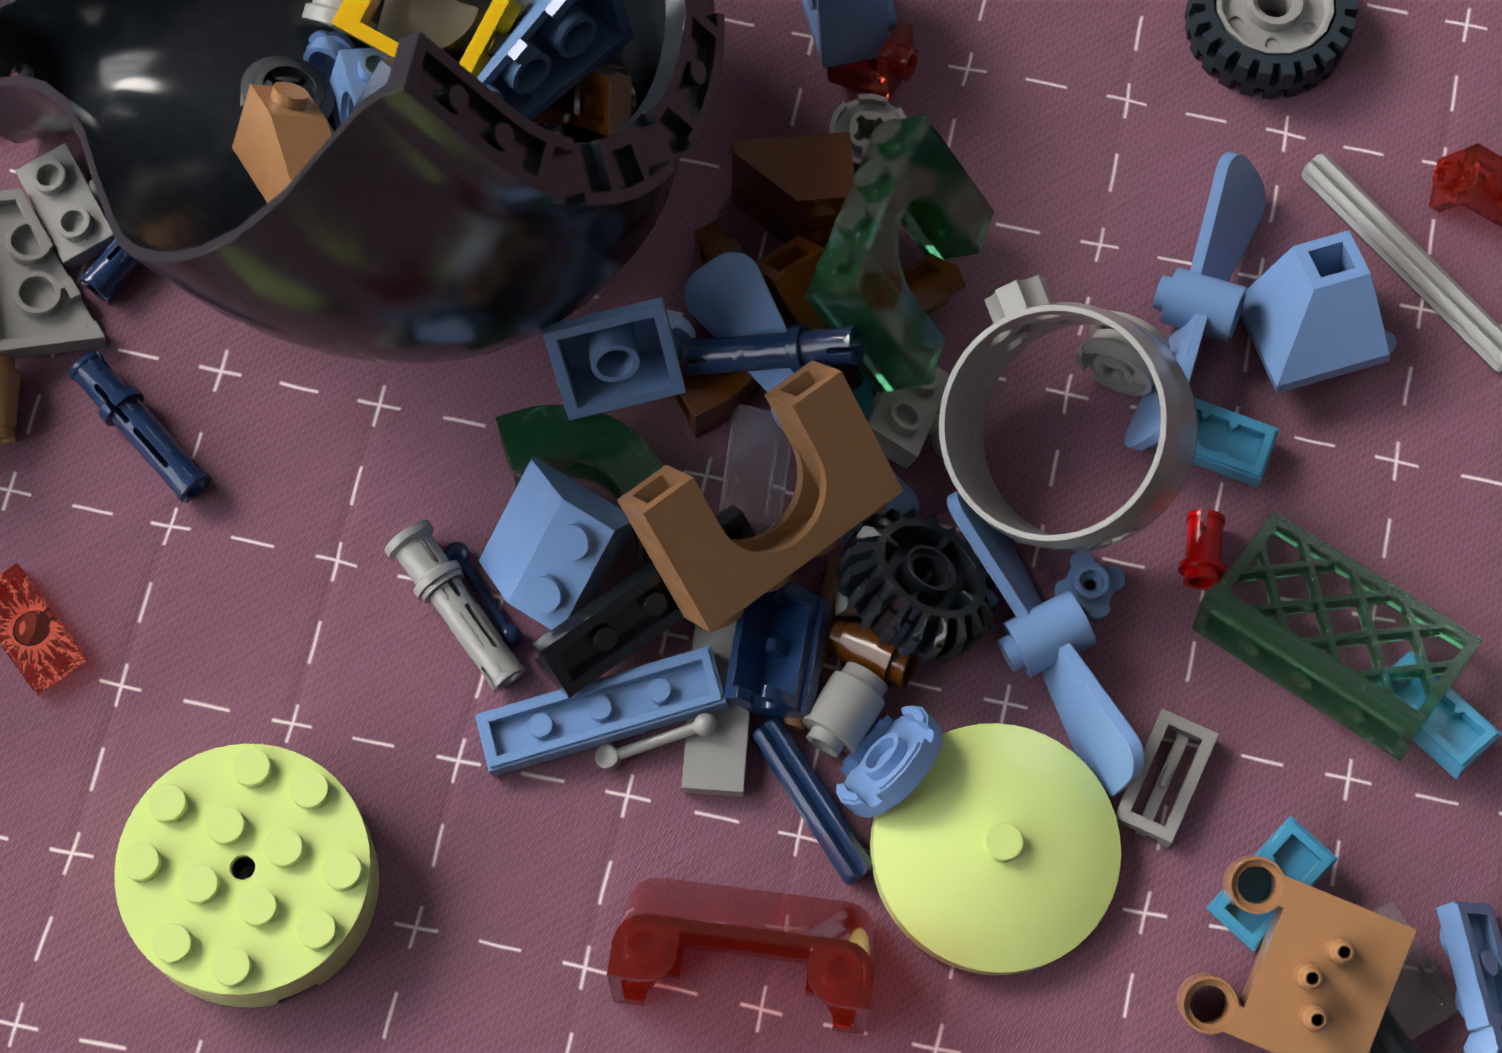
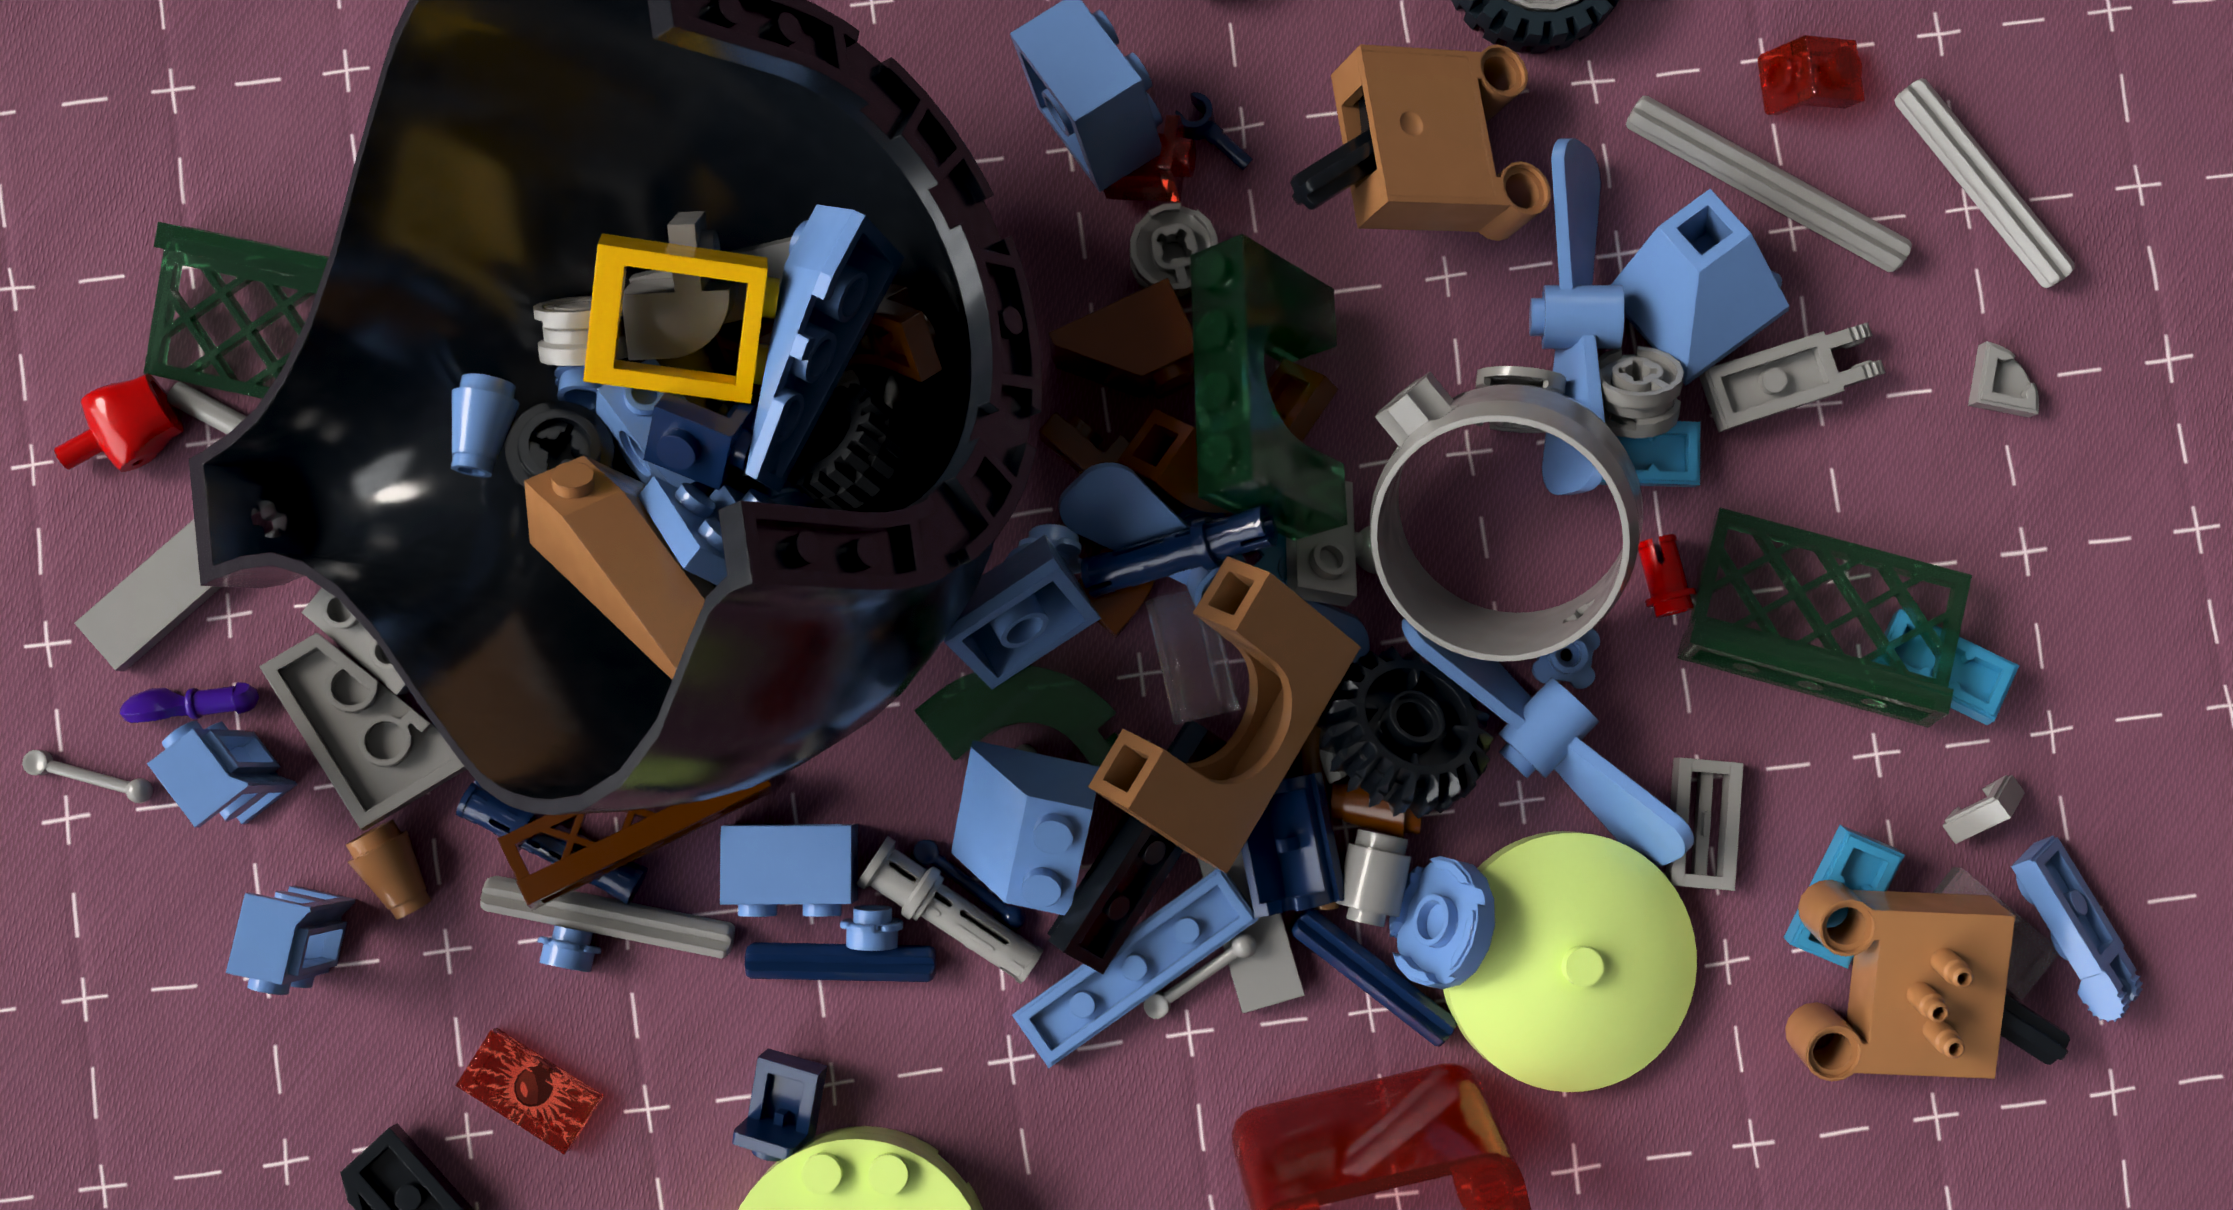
camera: 25 degrees left, 15 degrees up
none -> medium blue cone [451,373,520,477]
none -> light grey axle [480,875,735,959]
none -> reddish brown fence [497,780,772,911]
none -> medium blue plate [537,925,601,972]
none -> medium blue brick [720,824,858,917]
none -> dark blue bracket [732,1048,828,1161]
none -> dark blue axle [744,942,936,982]
none -> medium blue plate [840,905,903,951]
none -> dark blue hand [1175,92,1253,171]
none -> medium nougat piece [1290,44,1551,241]
none -> light grey wheel [1598,346,1684,439]
none -> light grey hinge [1699,323,1885,433]
none -> light grey tile [1943,775,2025,844]

